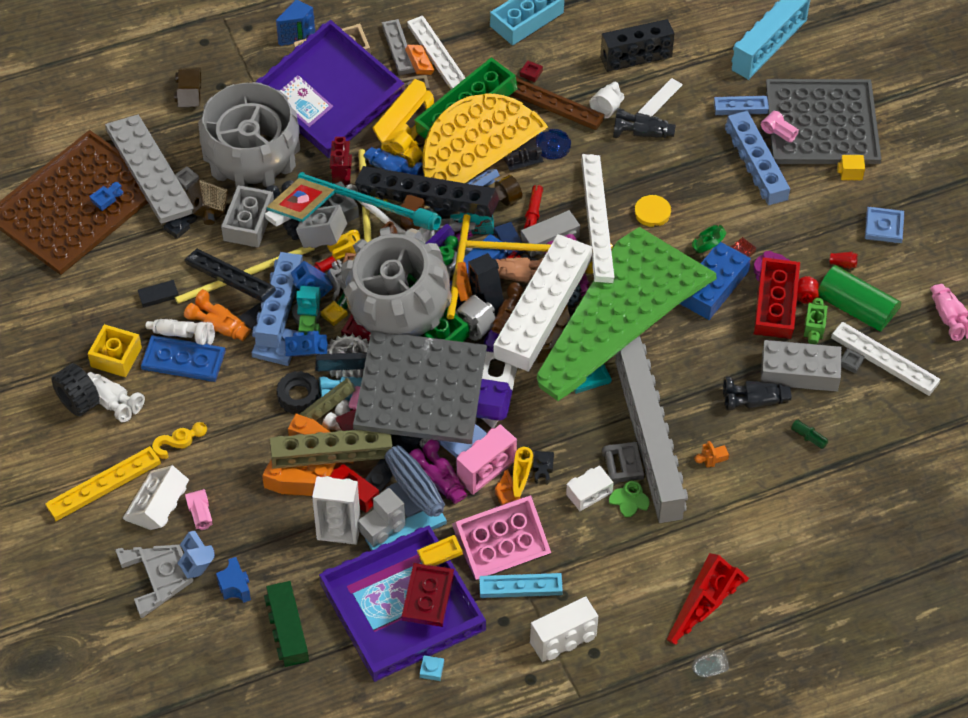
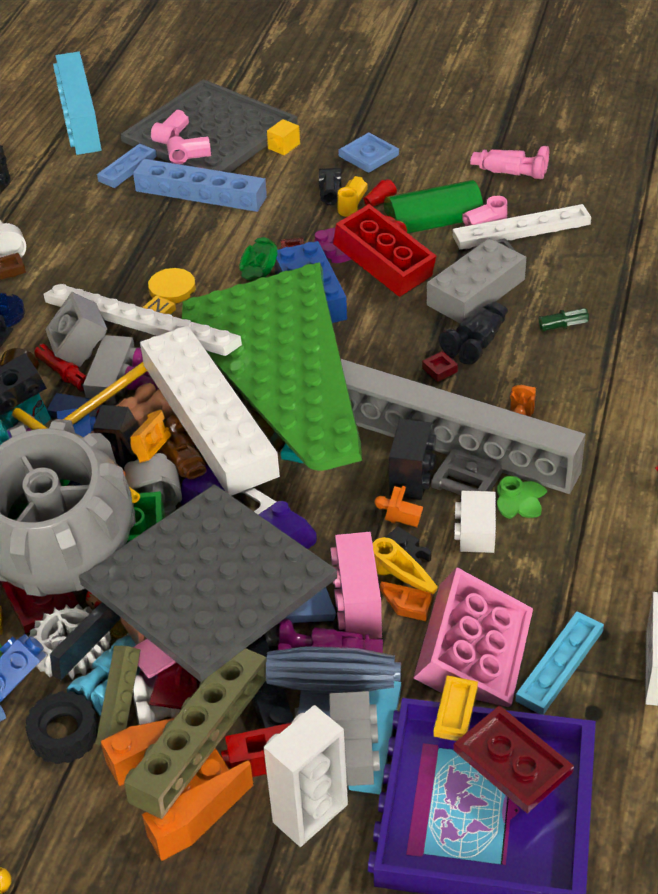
camera: 50 degrees left, 10 degrees down
medium azure plate [420,655,444,681] -> none
black piece [613,108,676,138] -> none
white sticker [638,78,683,116] -> none
bright green piece [804,298,828,345] -> none
none -> light grey brick [45,292,107,367]
none -> light orange plate [130,410,171,463]
none -> yellow tile [142,295,176,315]
none -> bright pink piece [151,110,189,144]
none -> black piece [319,168,341,205]
none -> yellow piece [337,176,368,217]
none -> orange piece [374,486,423,527]
none -> black brick [389,419,437,500]
none -> dark red plate [422,351,458,382]
none -> bright pink piece [462,196,507,226]

